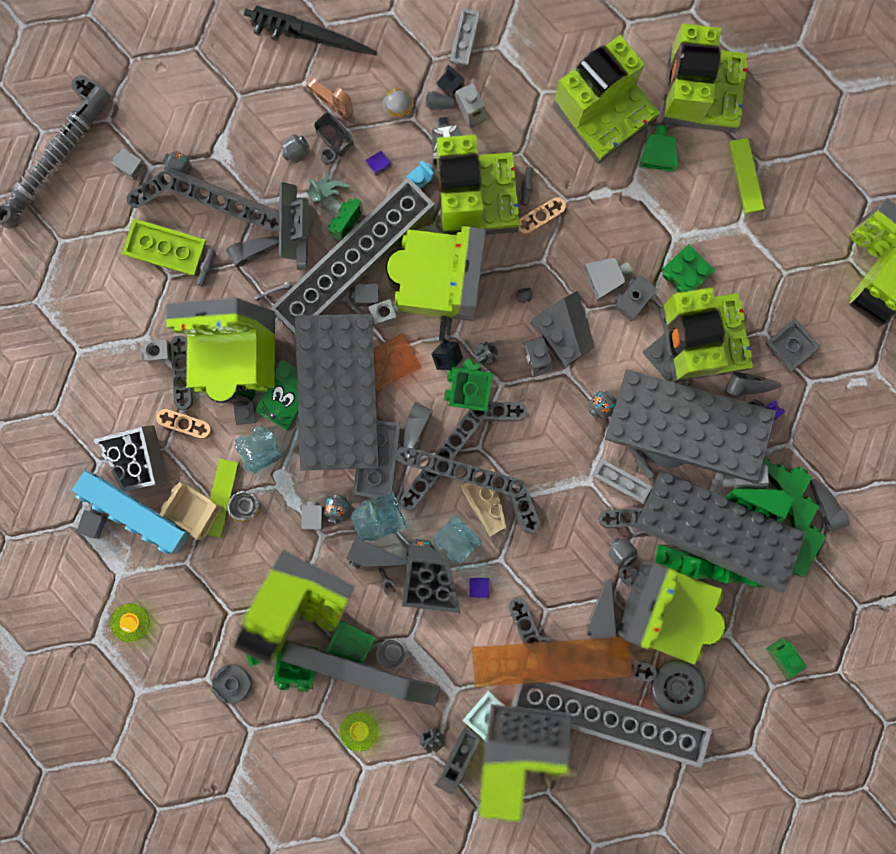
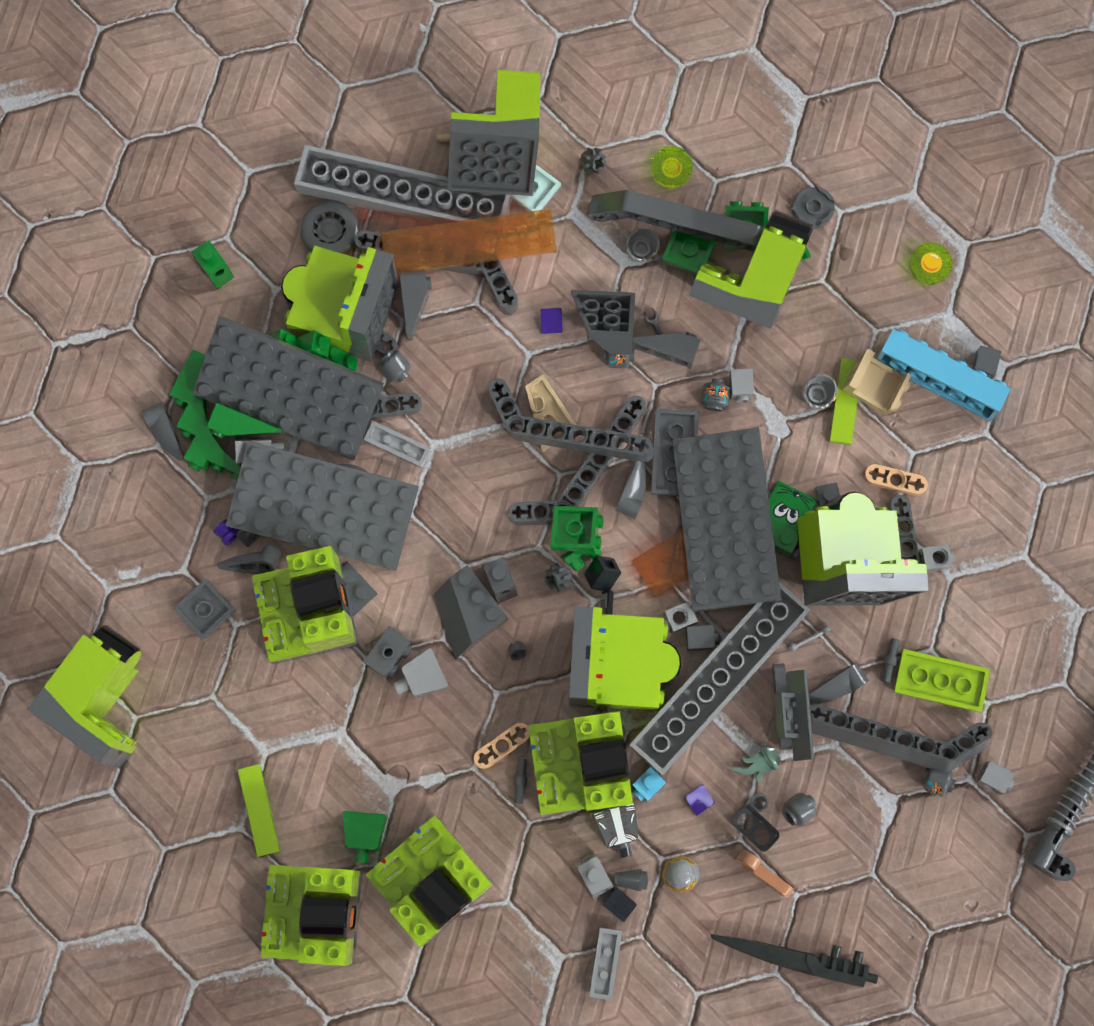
camera: 175 degrees left, 5 degrees down
dark grey wedge [93,425,167,492] -> none
clear light blue piece [234,426,285,474] -> none
green plate [328,197,363,241] -> none
clear light blue piece [351,491,407,542] -> none
clear light blue piece [433,515,482,564] -> none
dark grey slope [435,728,481,795] -> none
dark grey head [588,391,616,419] -> none
dark grey bar [627,447,655,479] -> none
green plate [661,244,715,293] -> none

